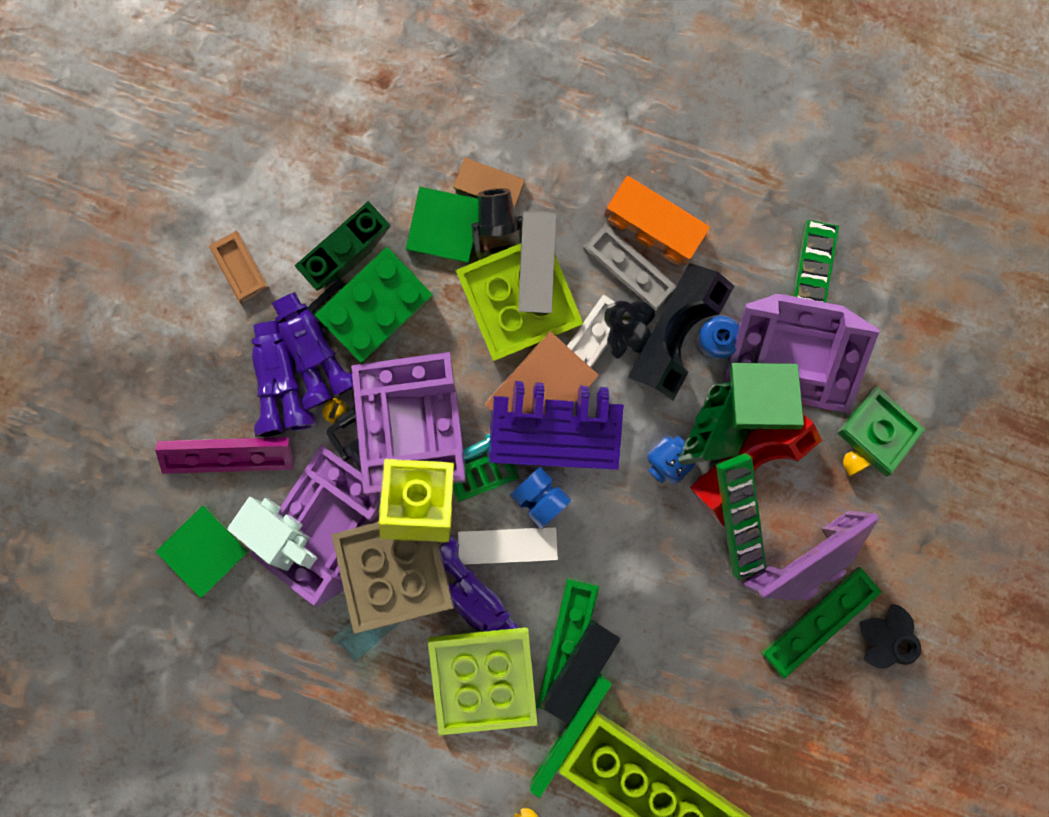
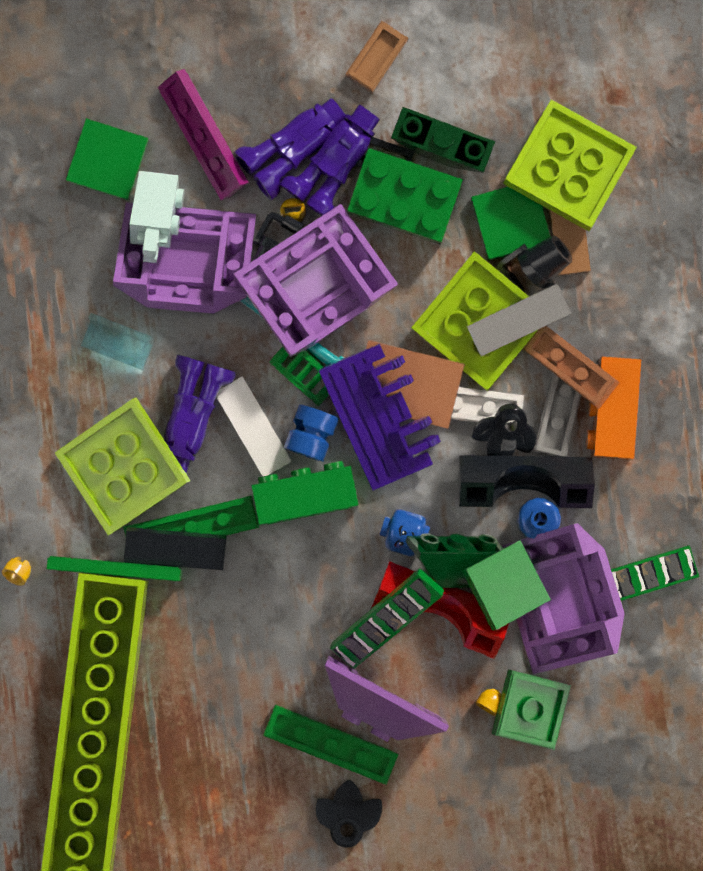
camera: 60 degrees right, 0 degrees up
dark tan plate [331,522,454,634] -> none
neon yellow slope [379,459,454,542] -> none
none -> green brick [251,461,359,526]
none -> lime plate [503,99,637,232]
none -> nougat tile [523,326,620,408]

